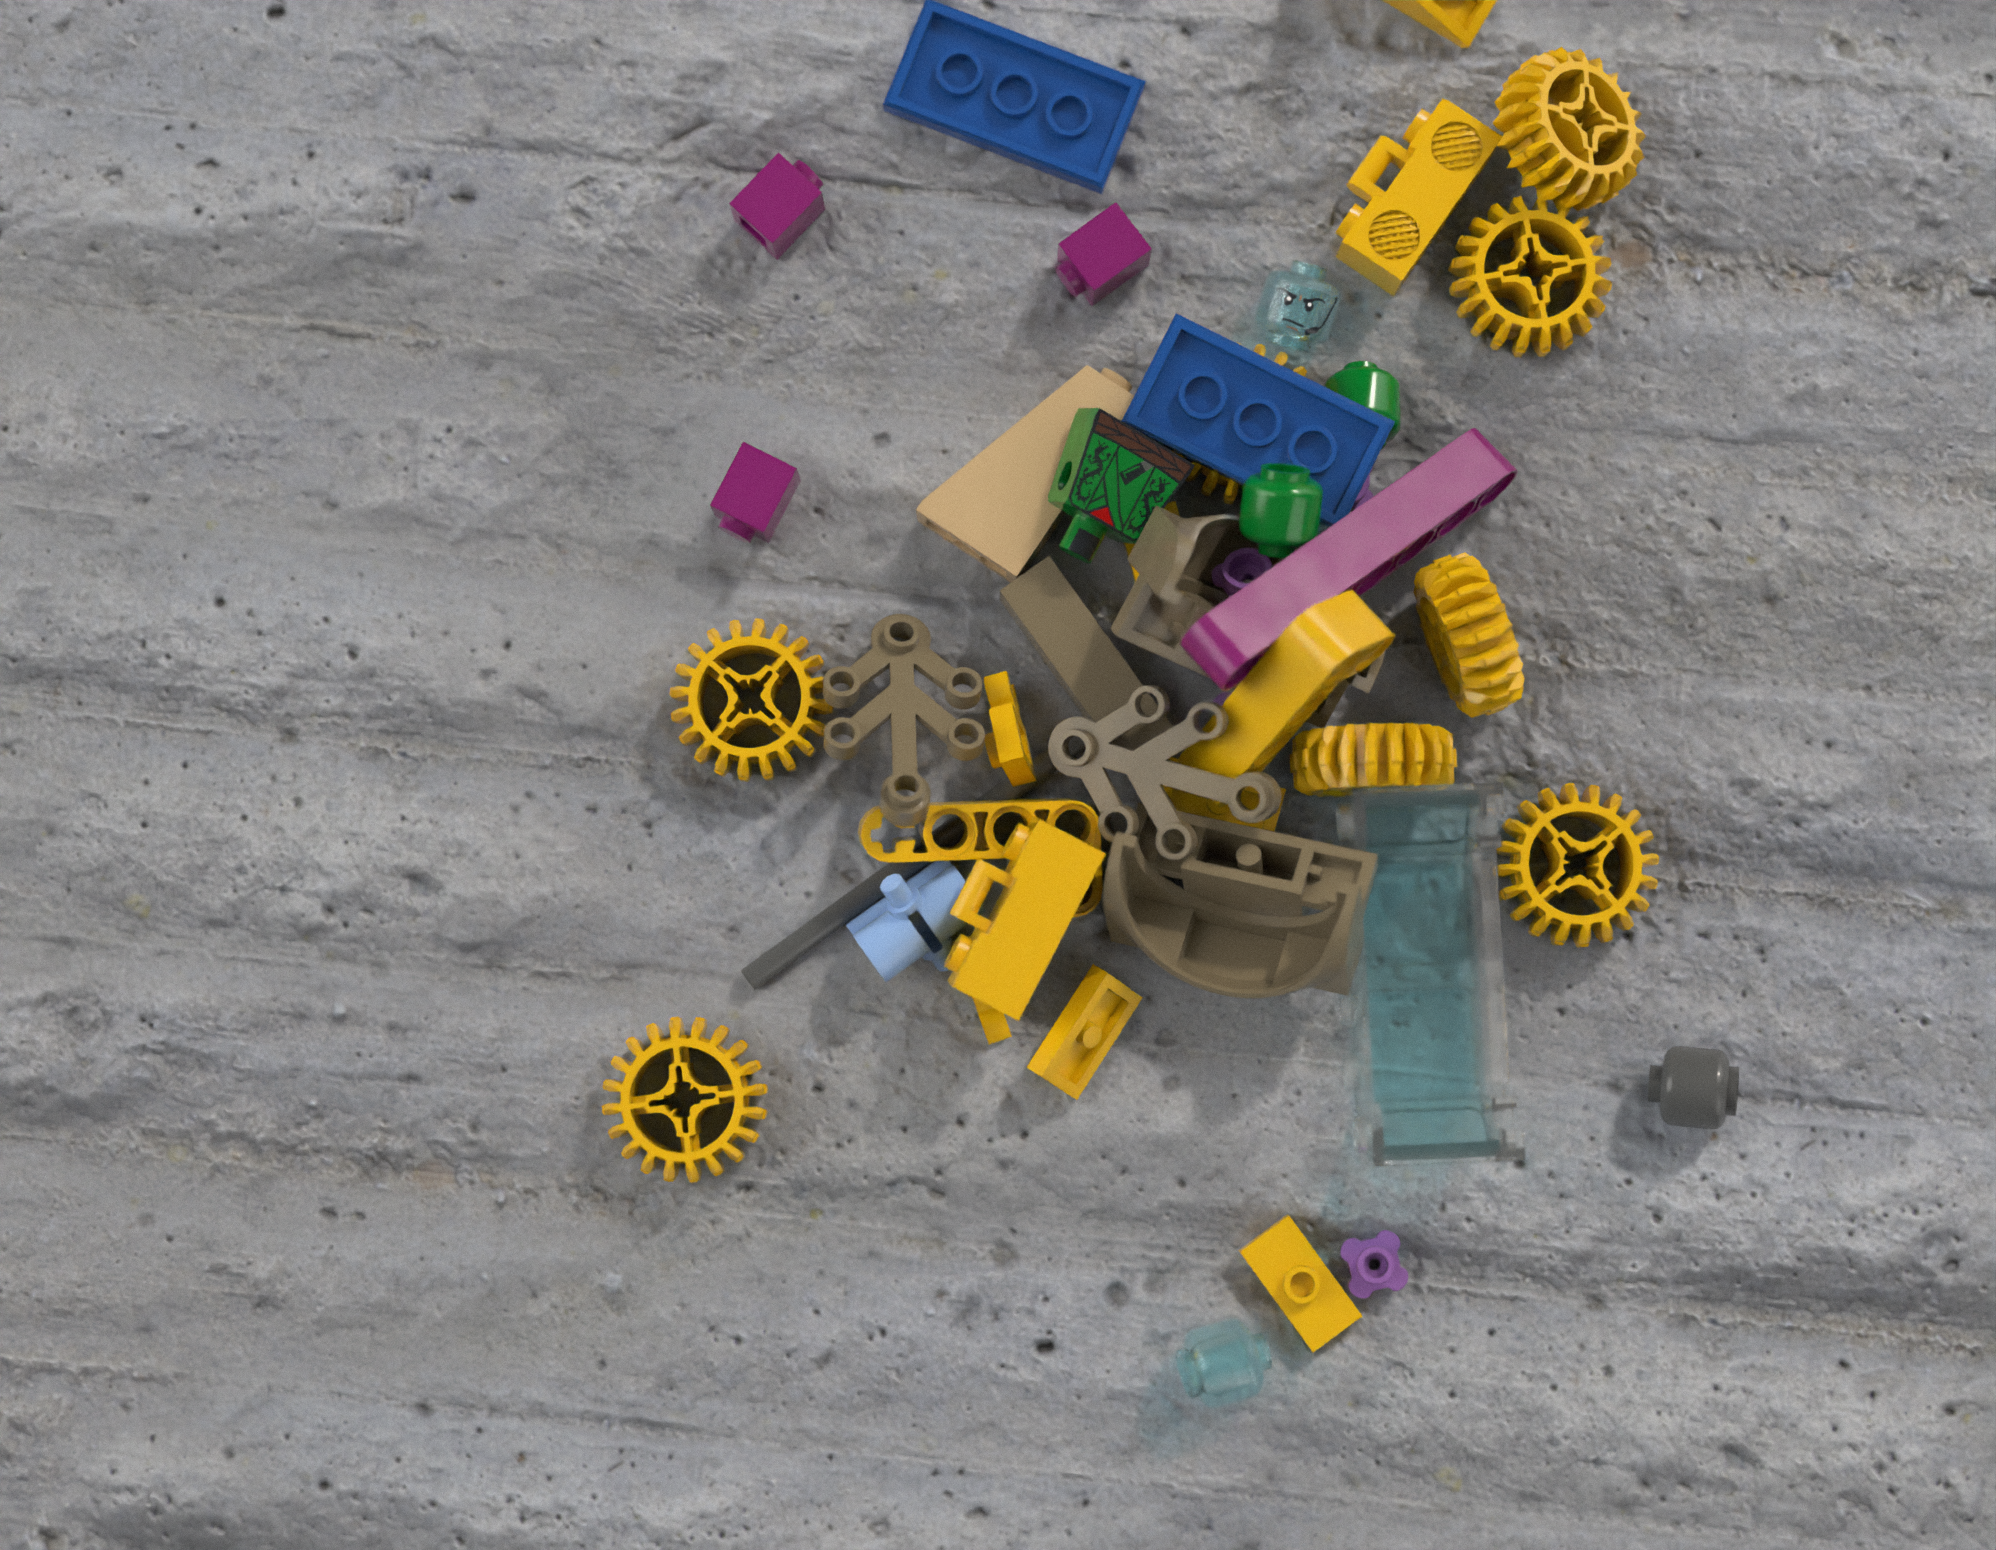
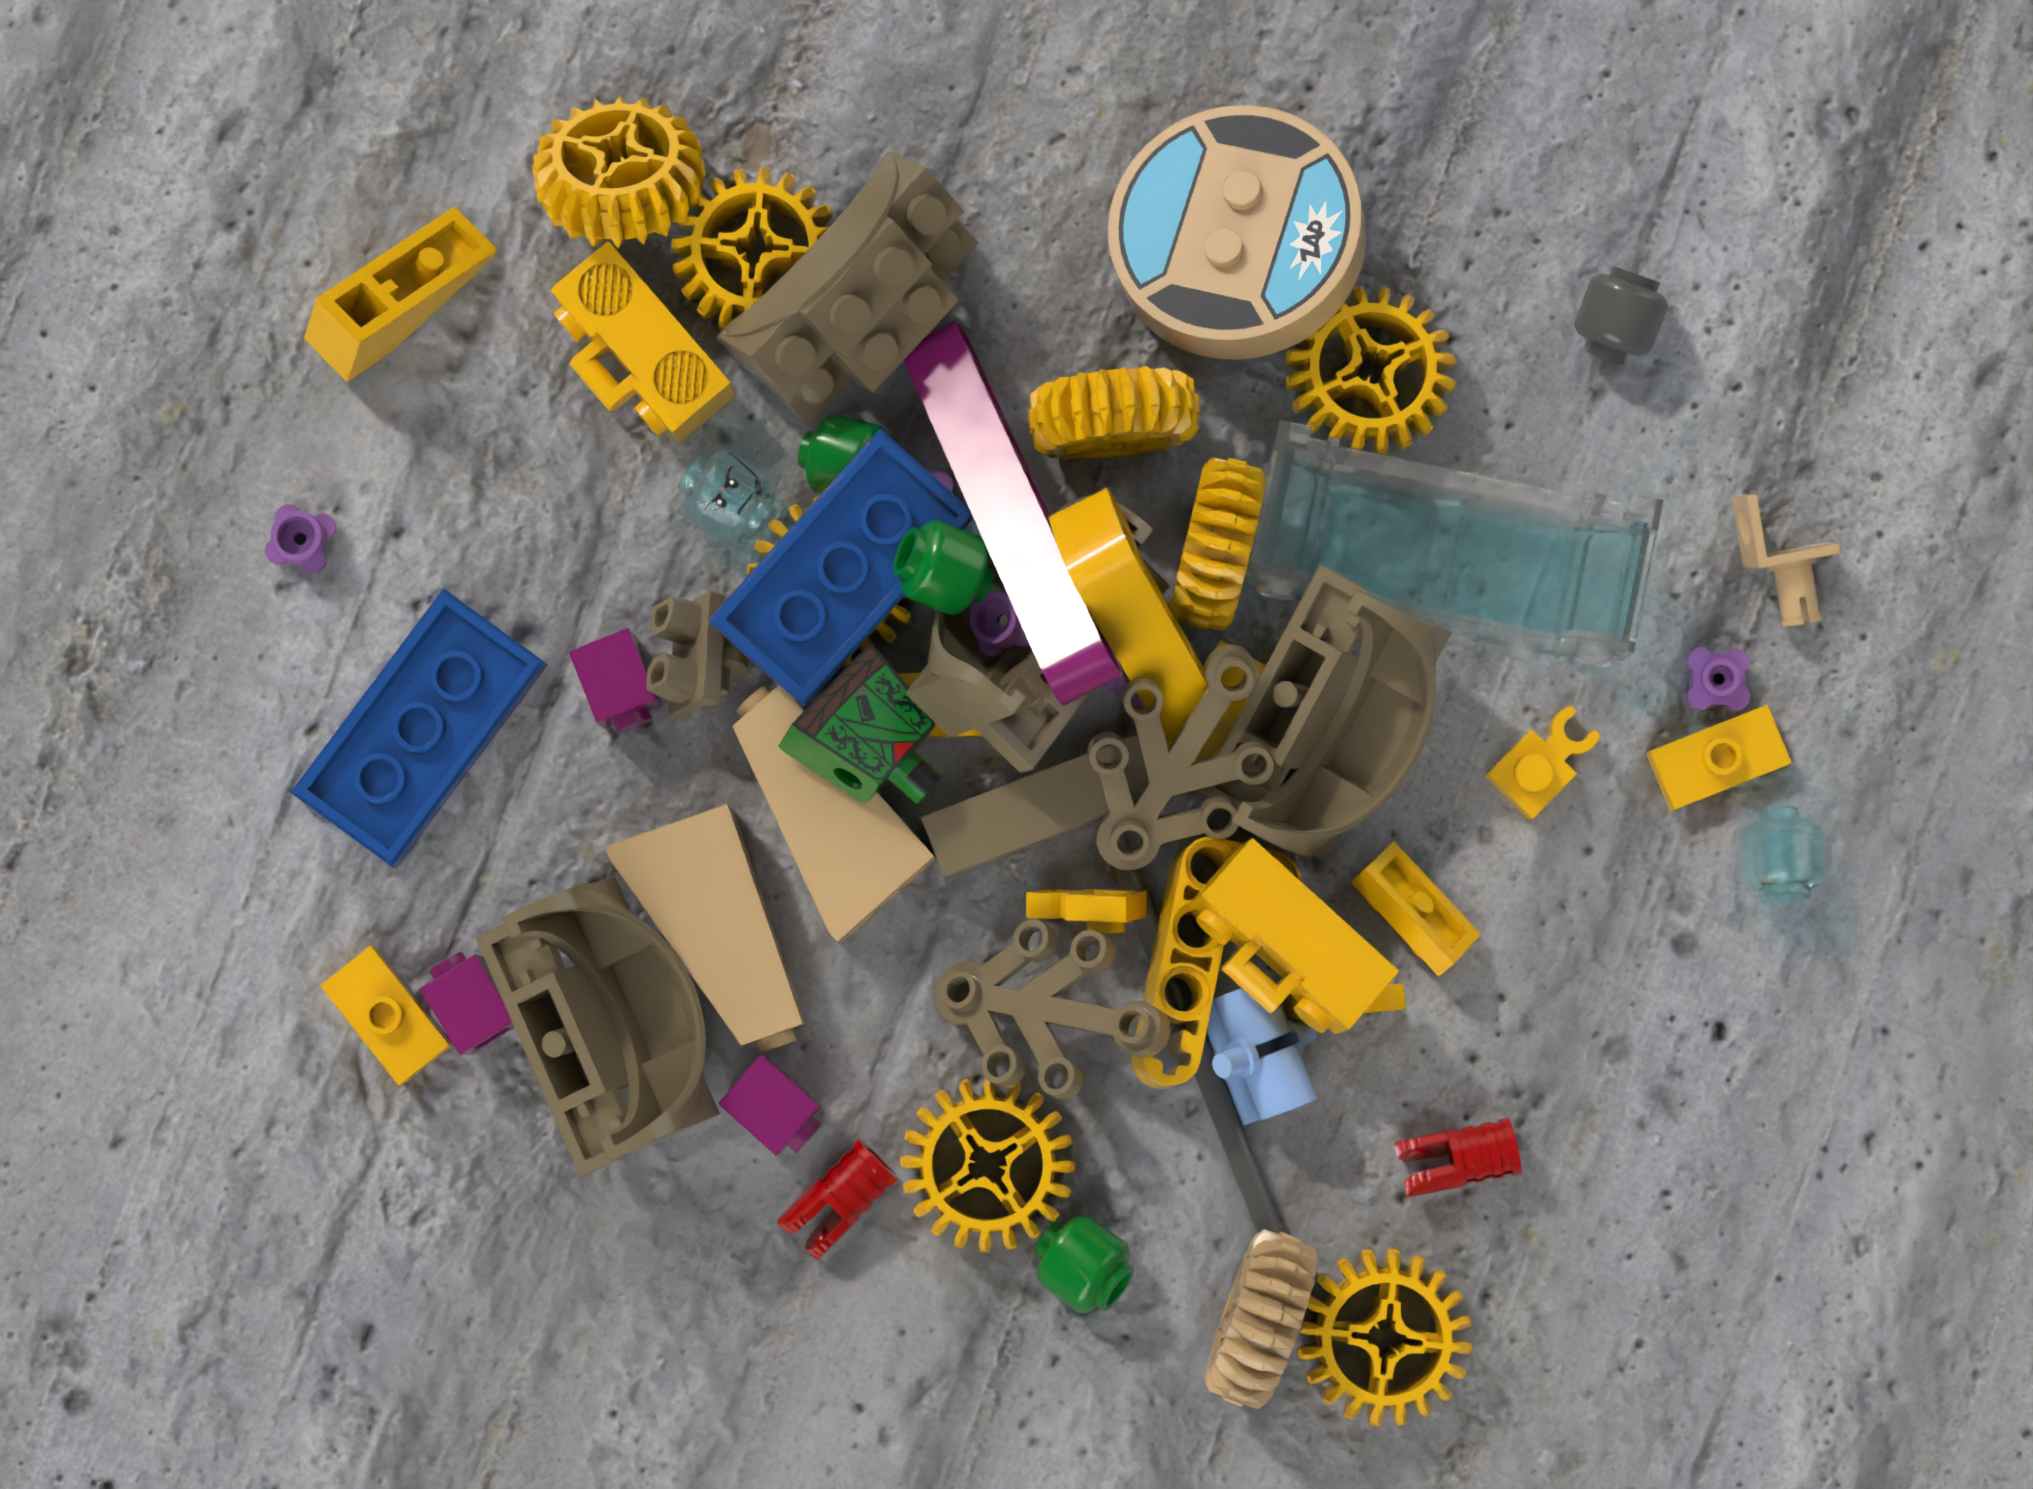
camera: 75 degrees left, 0 degrees up
none -> yellow plate [320,945,453,1086]
none -> dark tan piece [476,878,720,1177]
none -> tan slope [605,804,807,1054]
none -> dark tan hips [646,591,749,720]
none -> dark tan piece [716,152,979,426]
none -> red hinge [776,1138,899,1260]
none -> green head [1035,1215,1134,1313]
none -> brick [1108,105,1366,360]
none -> tan gear [1204,1229,1318,1409]
none -> red hinge [1394,1117,1522,1198]
none -> yellow plate [1484,706,1600,821]
none -> tan bracket [1732,494,1842,627]

